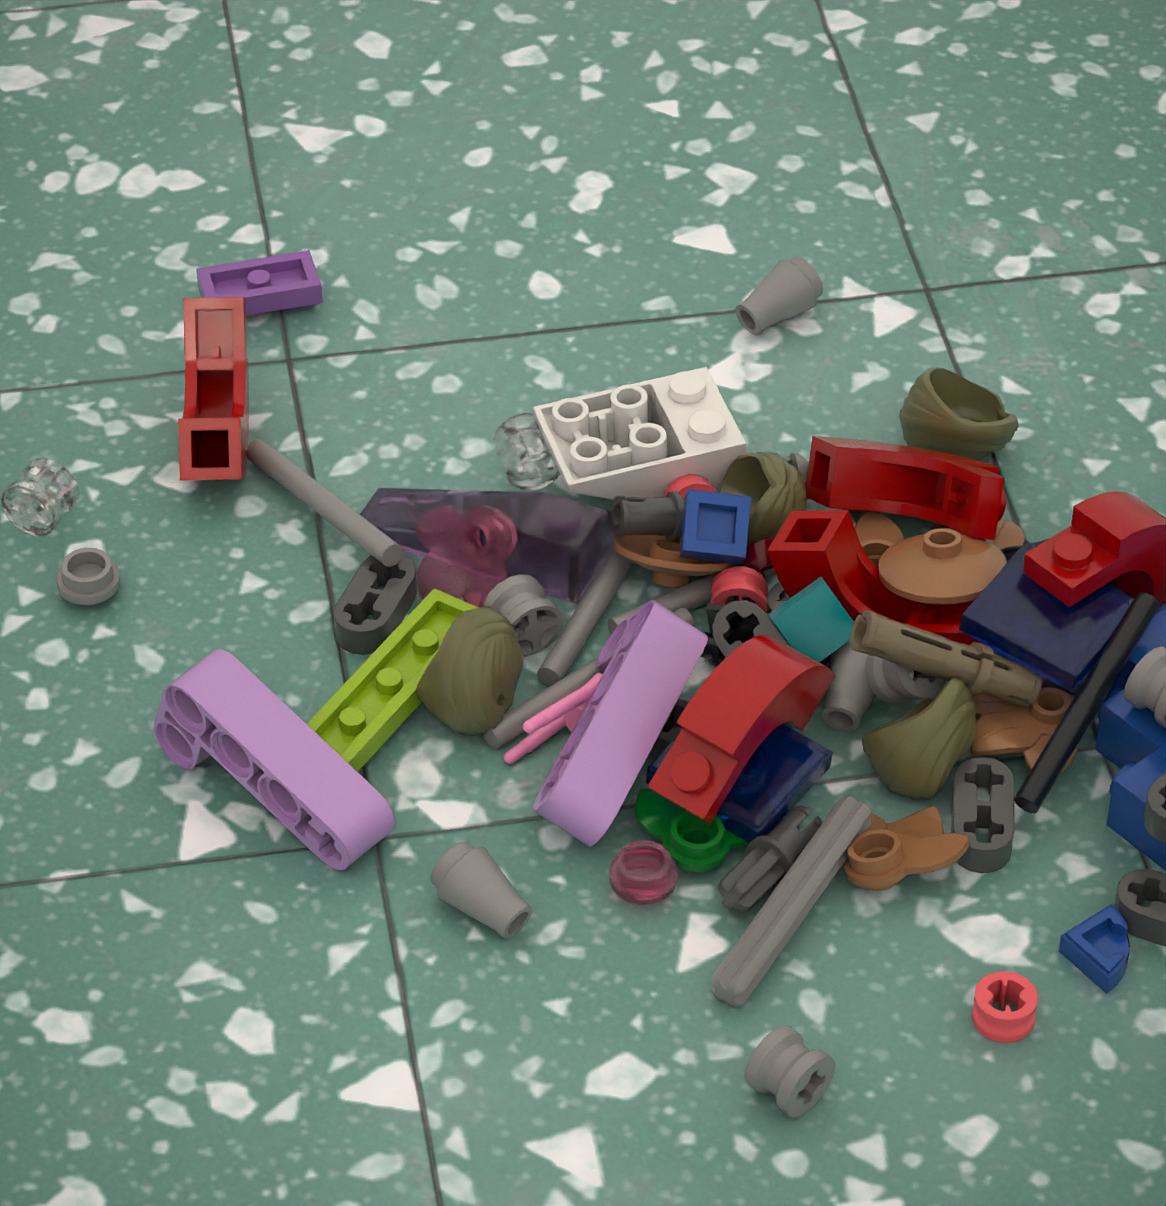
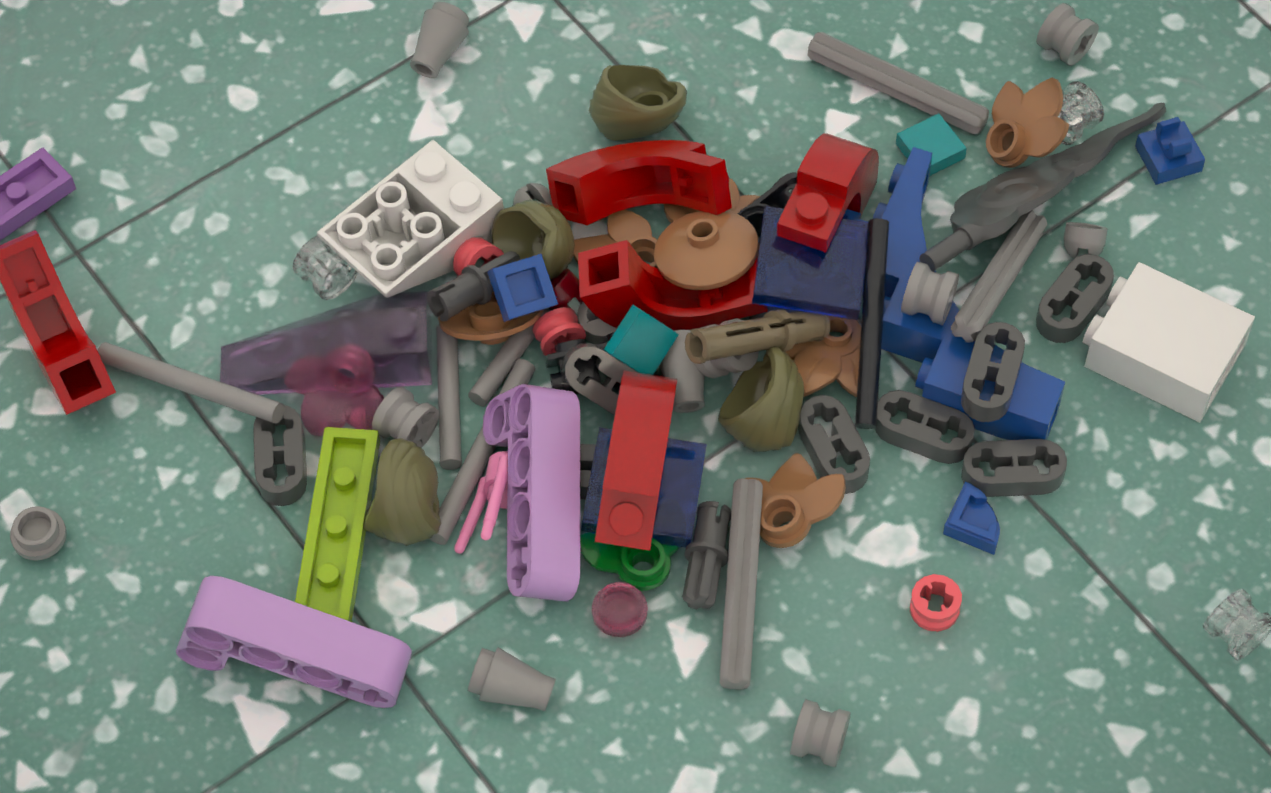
camera: 25 degrees left, 15 degrees up
none -> dark grey beam [875,390,975,464]

